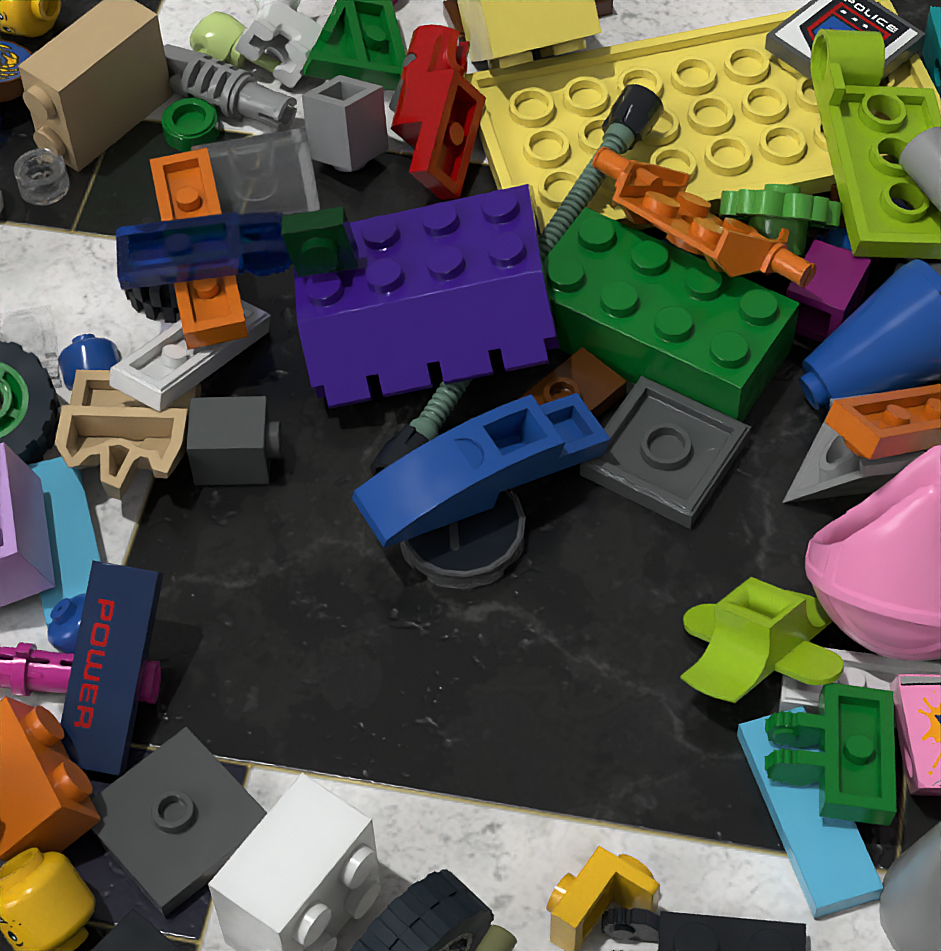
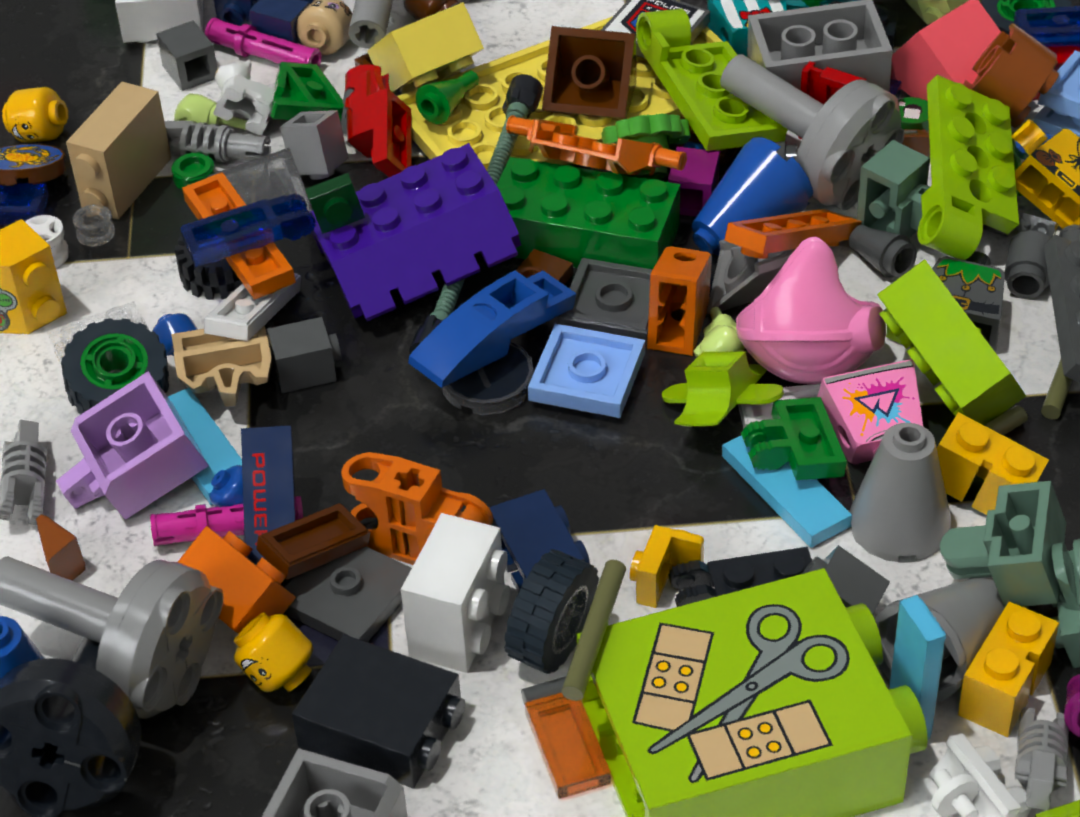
camera: 15 degrees left, 10 degrees down
none -> reddish brown tile [256,503,371,580]
none -> orange piece [341,452,493,565]
none -> green cone [416,71,479,124]
none -> dark blue piece [489,489,590,593]
none -> light blue plate [528,323,645,418]
none -> reddish brown slope [542,26,637,119]
none -> orange torso [647,246,712,356]
none -> yellowish green piece [693,307,744,358]

